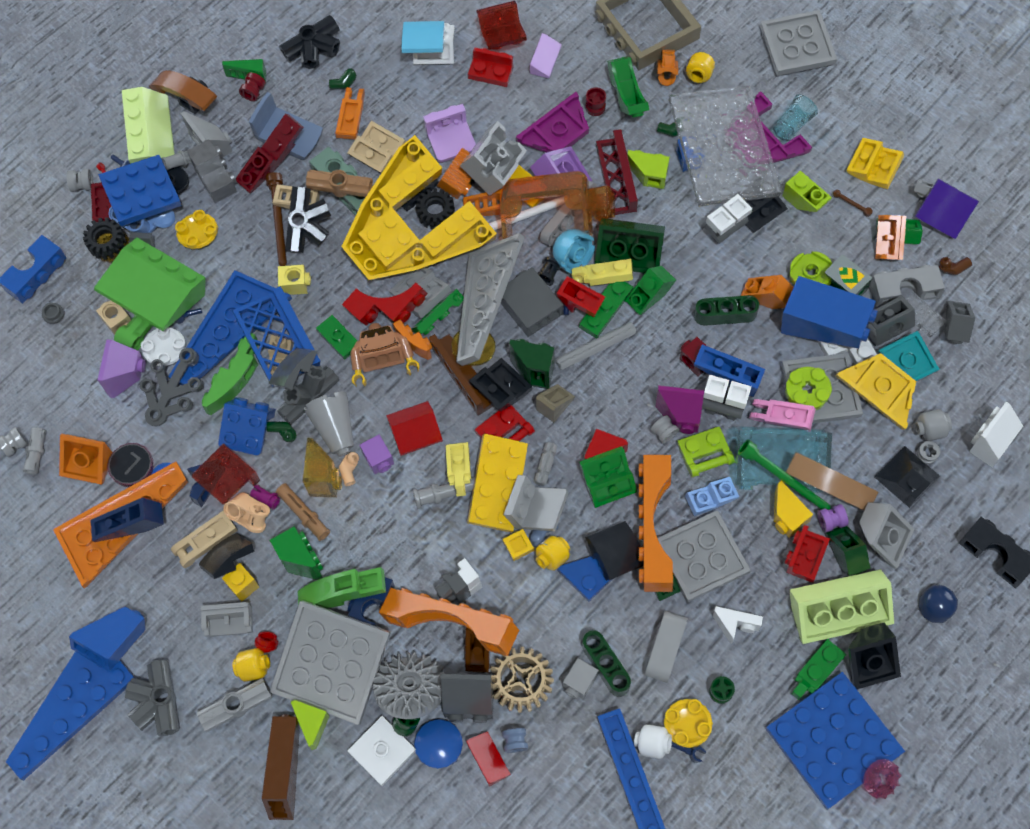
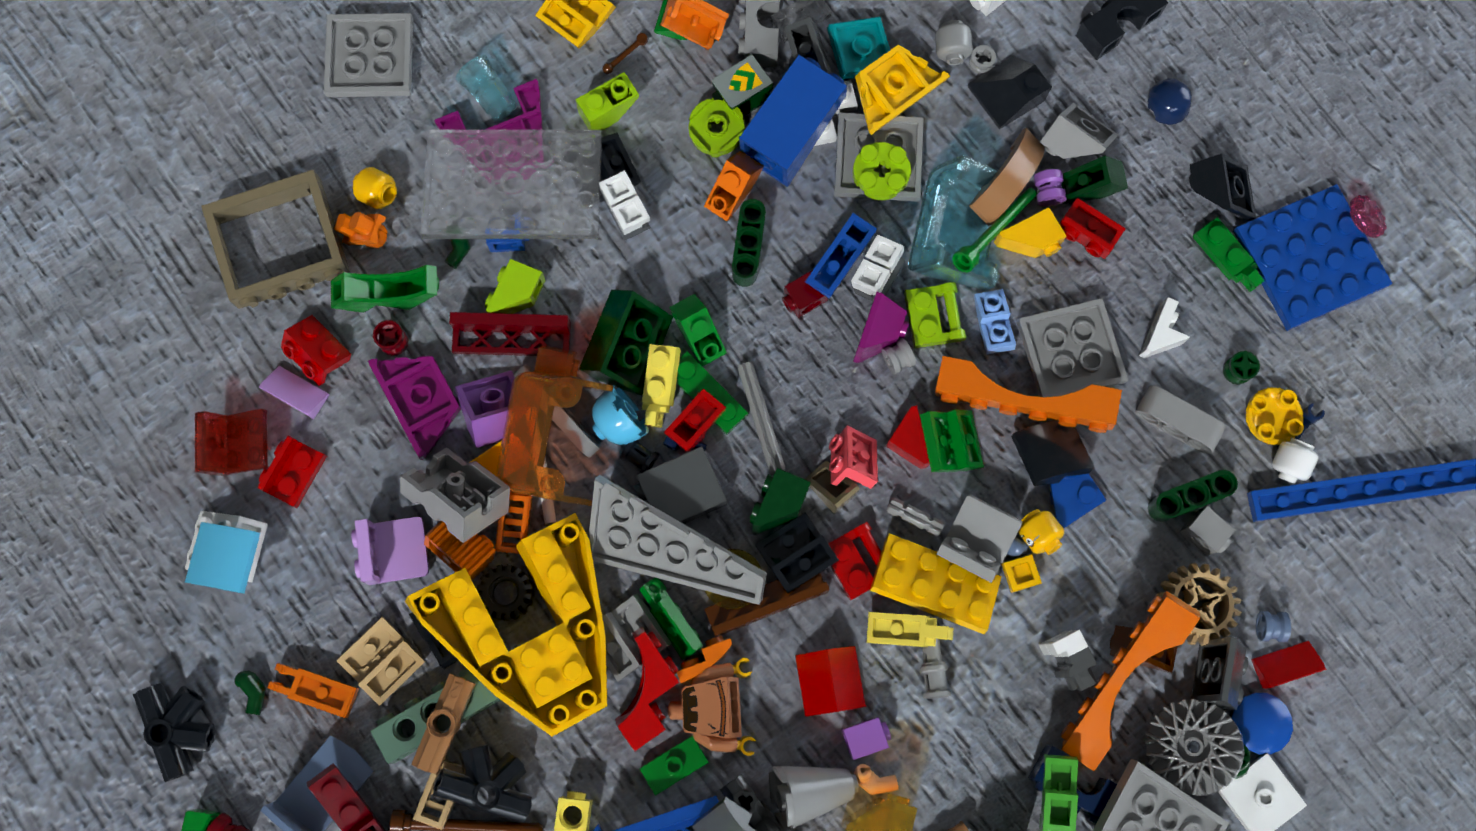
camera: 85 degrees left, 10 degrees up
bright pink hinge [749,399,816,431] -> none
yellowish green slope [790,569,894,644] -> none
none -> red bracket [281,315,351,386]
none -> coral bracket [829,425,878,489]

